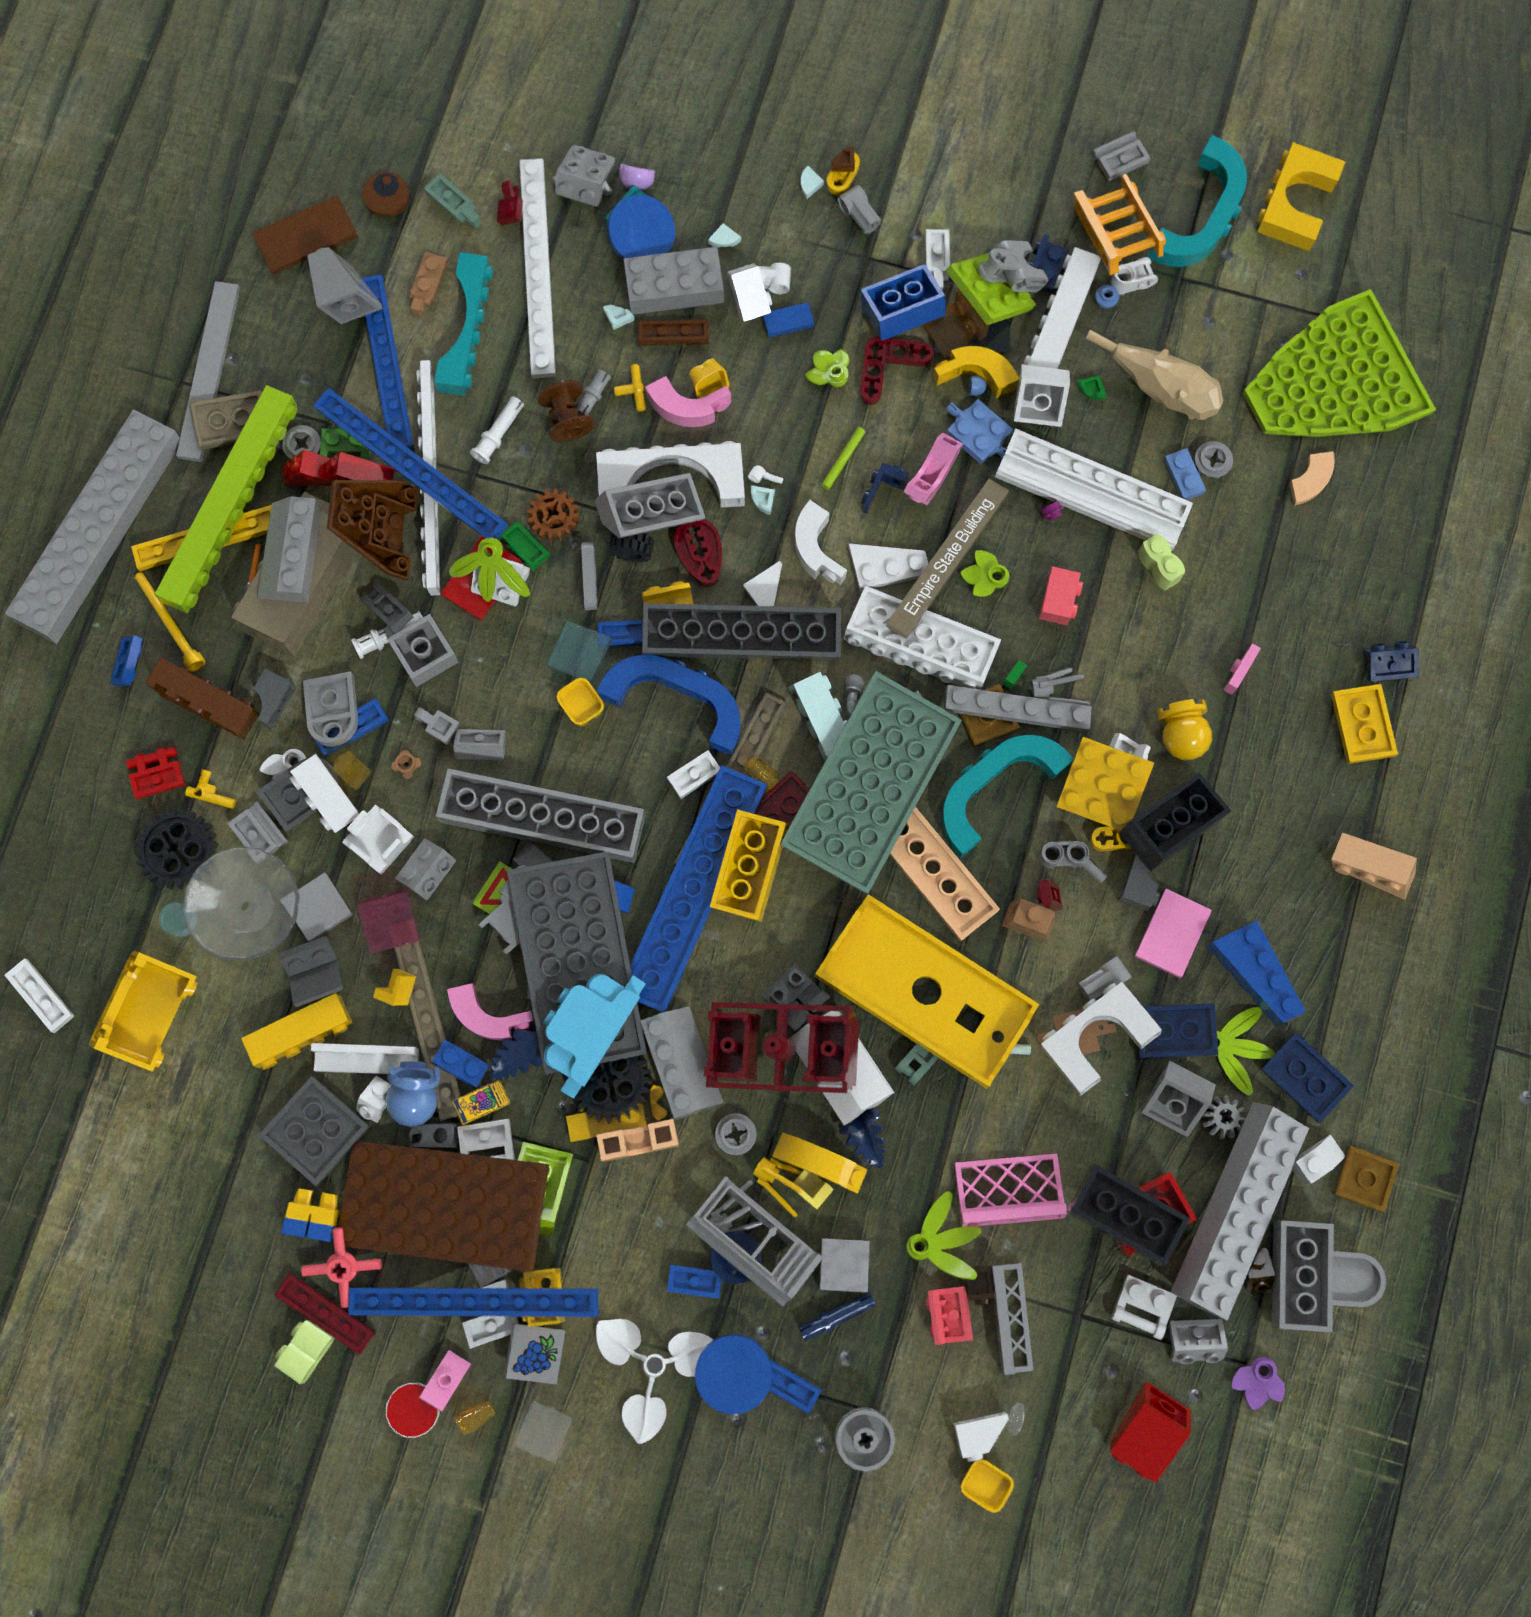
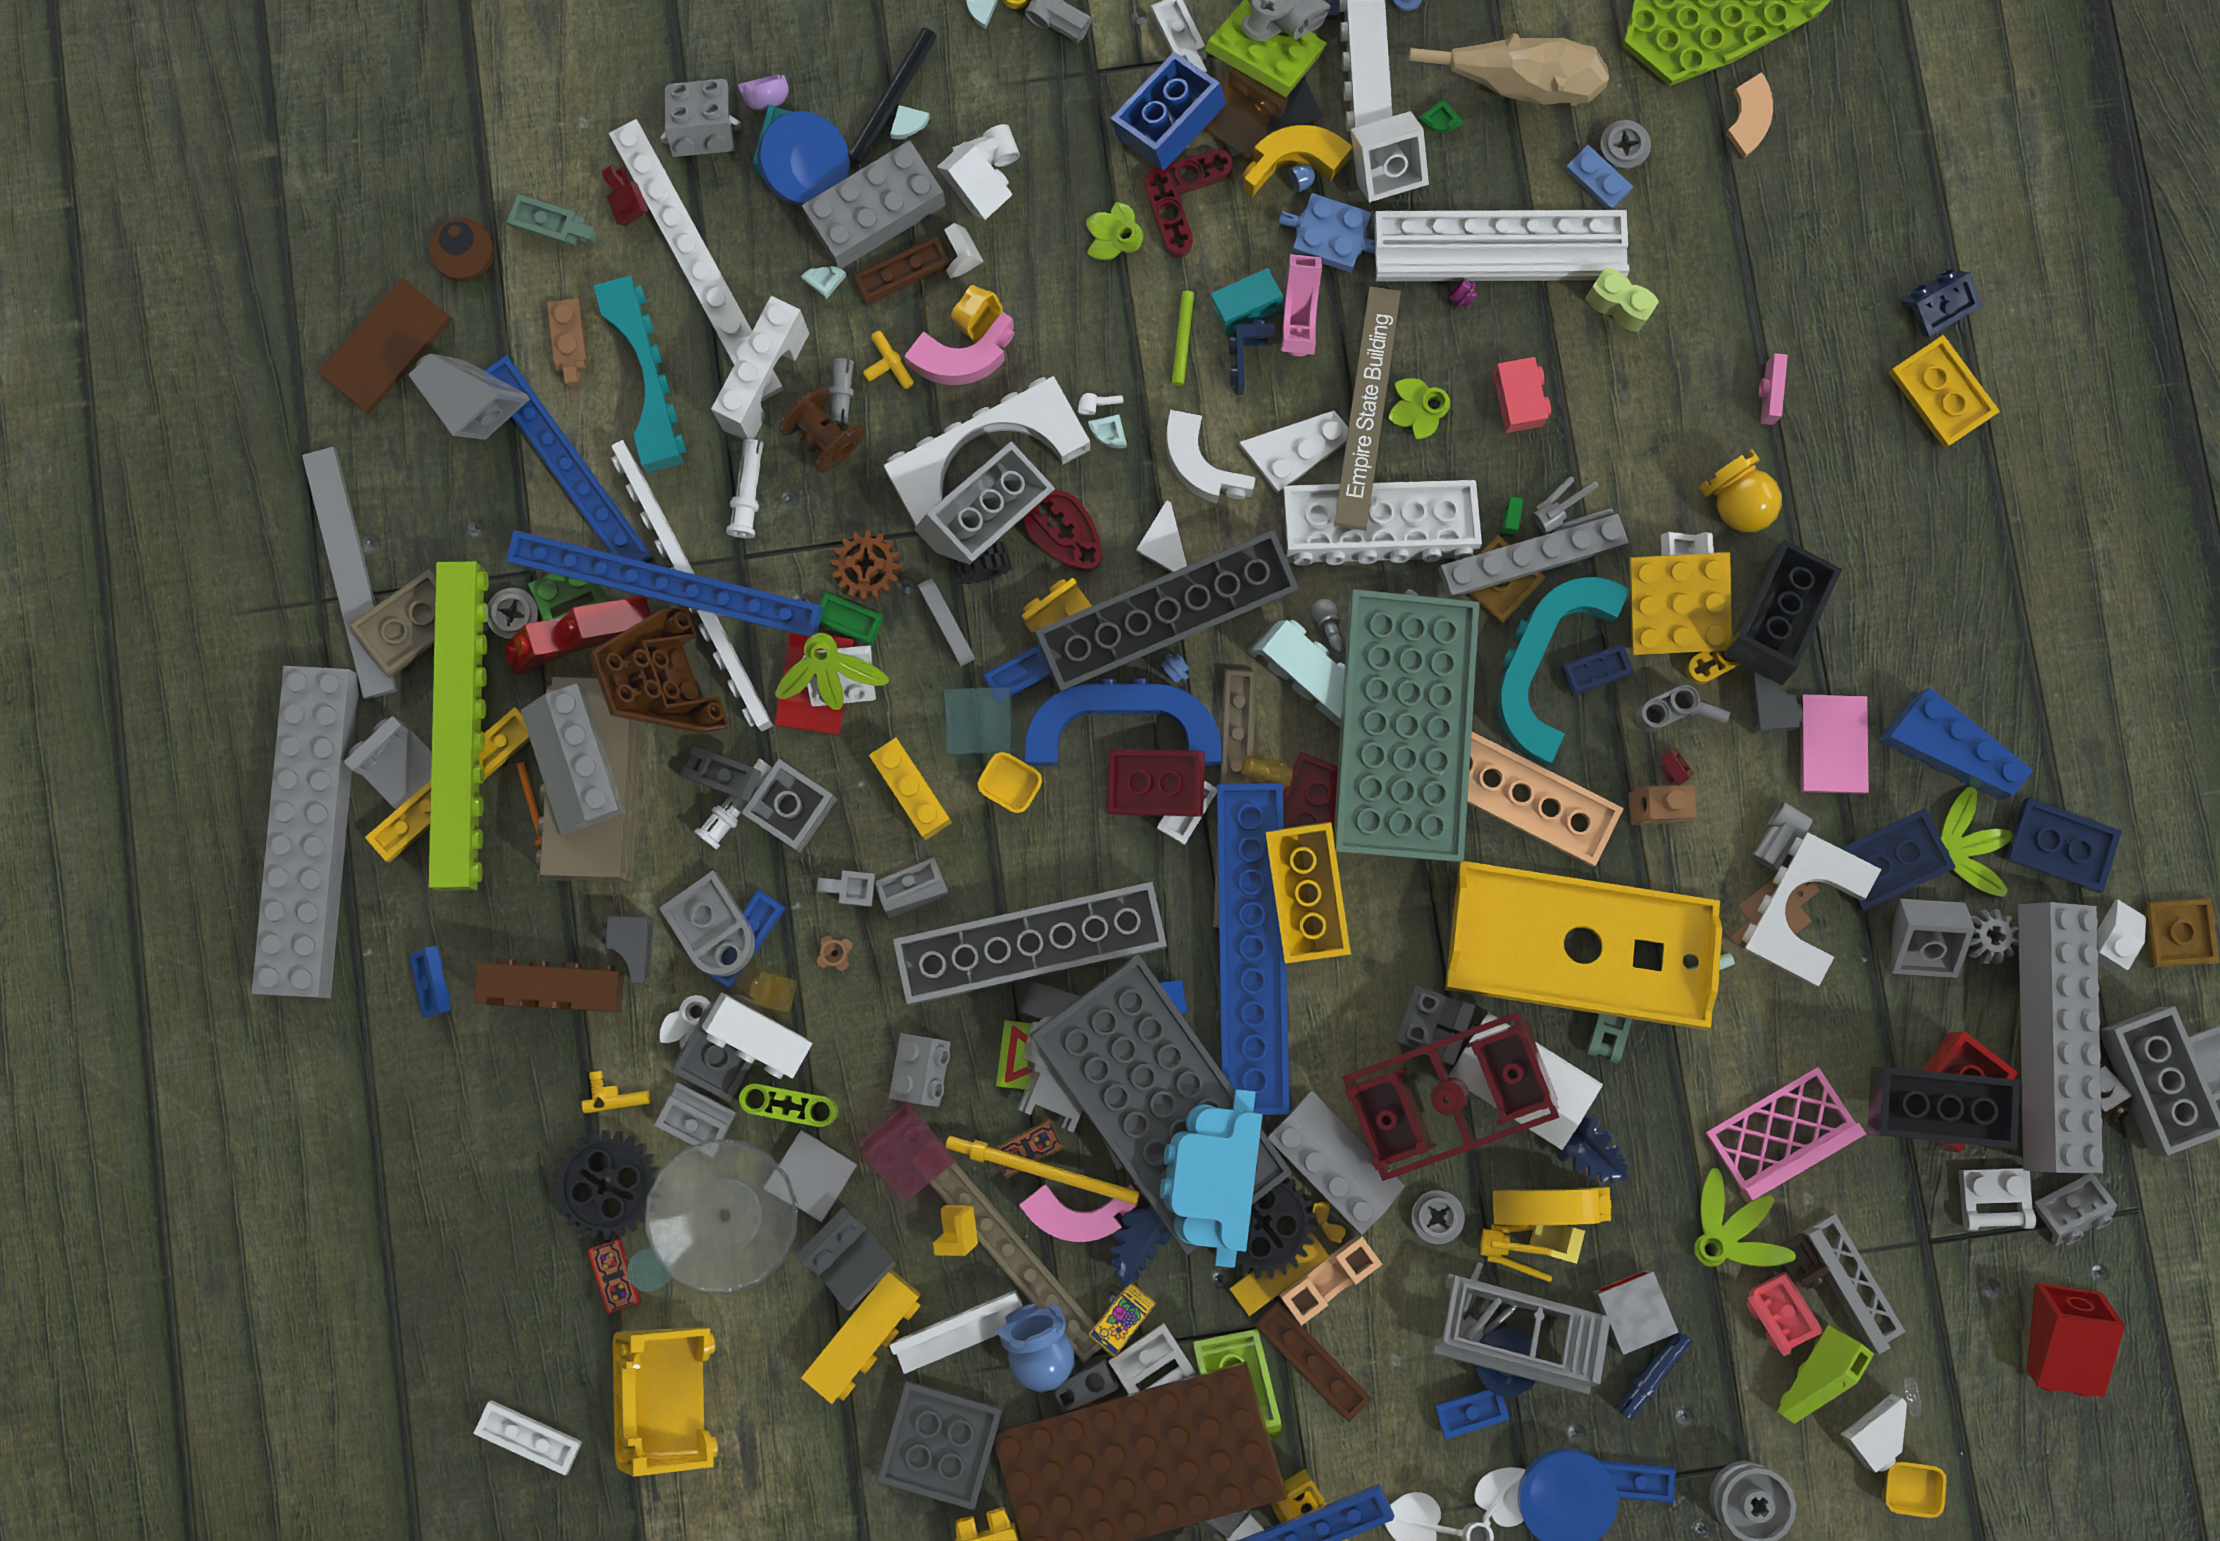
camera: 25 degrees left, 5 degrees up
red plate [126,746,186,800] -> none
yellow piece [135,572,206,672] -> none
white panel [342,804,414,875] -> none
white bracket [356,1076,391,1123] -> none
blue plate [431,1040,489,1088] -> none
blue tile [763,302,814,338] -> none
medium lavender plate [1231,1357,1285,1410] -> none
light nougat wedge [1331,833,1417,900] -> none
none -> light grey bracket [344,716,432,809]
none -> tile [588,1238,641,1314]
none -> white arch [711,296,809,440]
none -> lime beam [739,1084,838,1127]
none -> black axle [848,27,937,165]
none -> yellow brick [869,737,952,840]
none -> white tile [944,223,984,279]
none -> yellow bar [946,1136,1140,1205]
none -> tile [994,1118,1065,1179]
none -> dark red tile [1107,749,1205,817]
none -> medium blue plate [1161,652,1190,683]
none -> teal hinge [1210,268,1283,337]
none -> reddish brown tile [1254,1300,1372,1422]
none -> dark blue plate [1561,644,1635,697]
none -> lime slope [1777,1325,1874,1424]

